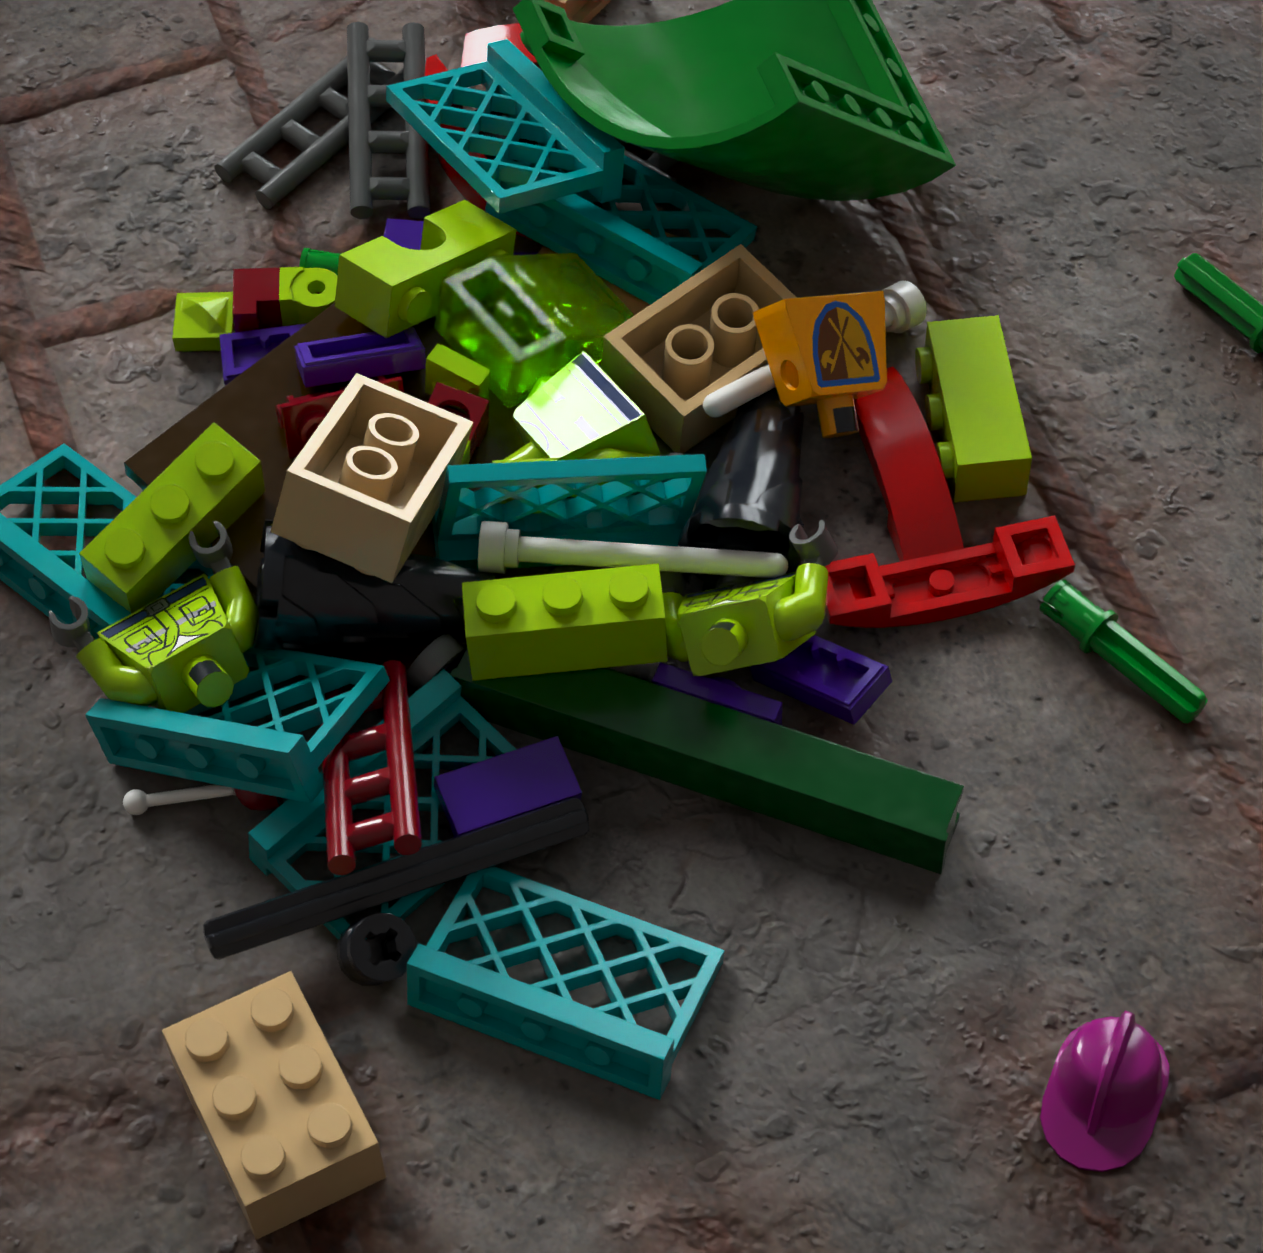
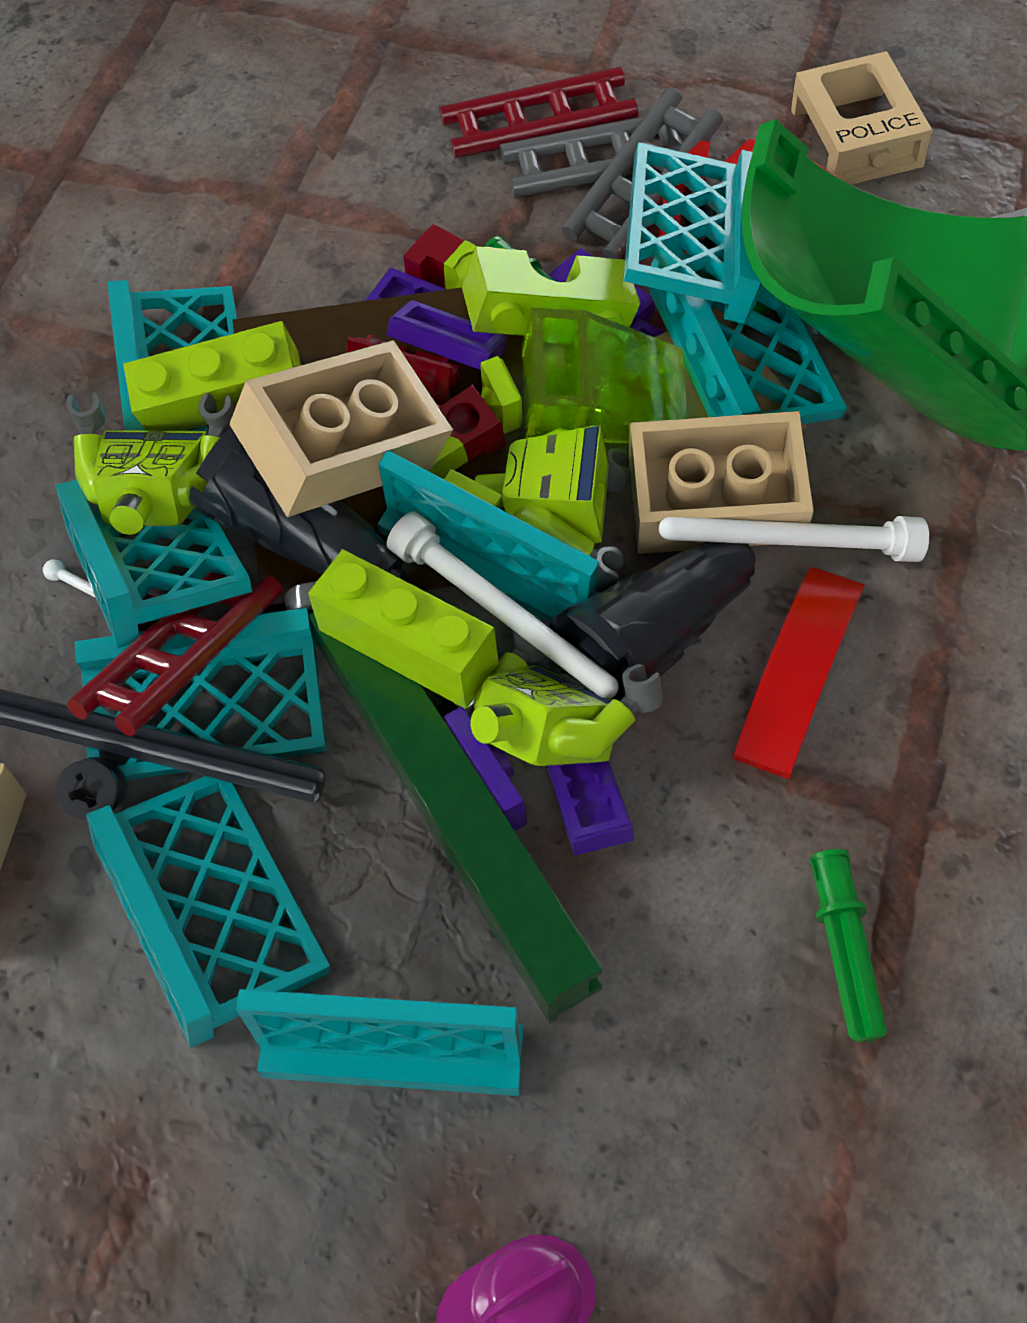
camera: 40 degrees right, 5 degrees up
lime tile [172,292,235,351] -> none
dark purple tile [433,736,582,837] -> none
light orange torso [753,291,887,438] -> none
red slope [825,515,1075,628] -> none
lime brick [915,315,1032,502] -> none
none -> teal fence [236,989,524,1096]
none -> dark red bar [439,67,639,159]

